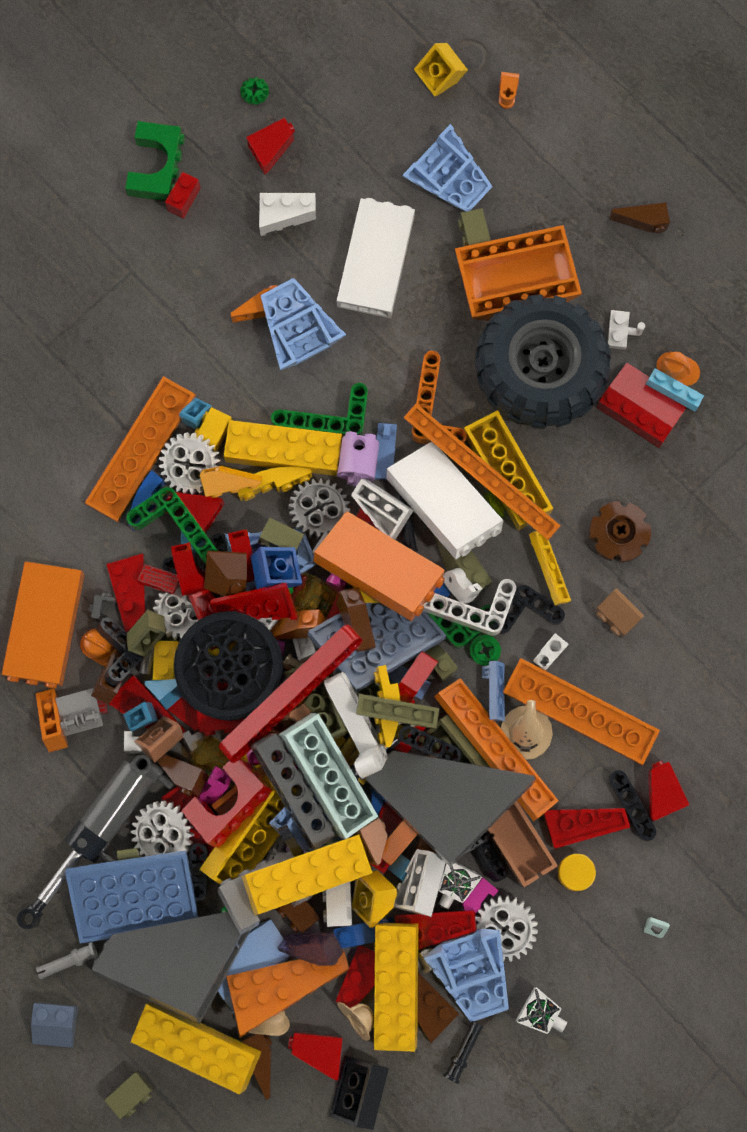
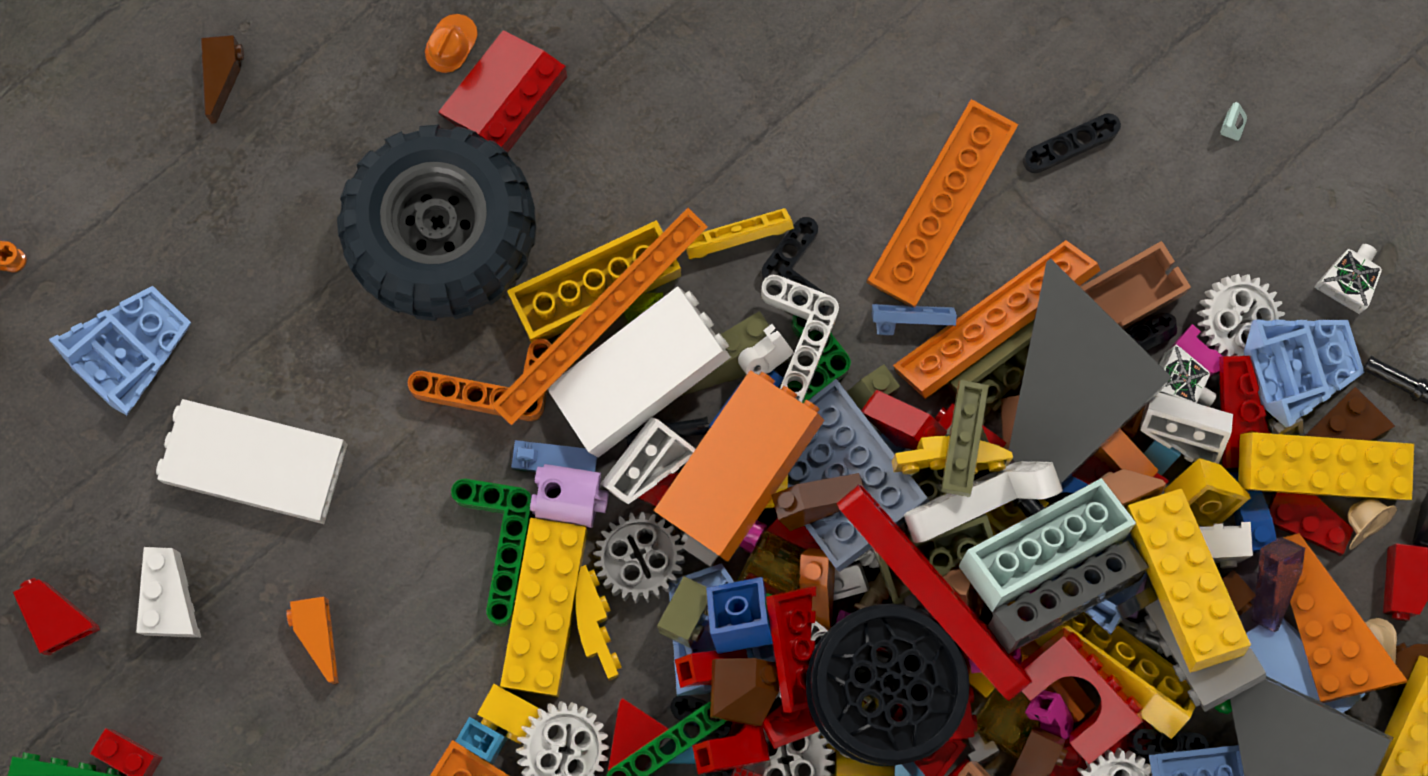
camera: 90 degrees left, 0 degrees up
light orange slope [200,466,263,498] -> none
light blue wedge [261,278,346,370] -> none
black beam [395,723,461,762] -> none
orange slope [455,225,582,321] -> none
olive brick [458,208,491,247] -> none
green gear [470,635,501,666] -> none
tan piece [501,700,553,760] -> none
white leg [533,633,569,671] -> none
red wing [544,808,630,849] -> none
yellow head [557,854,596,891] -> none
reddish brown piece [589,501,651,563] -> none
medium nougat slope [595,588,644,638] -> none
white plate [607,310,645,350] -> none
medium azure plate [646,368,704,412] -> none
red slope [648,760,690,822] -> none

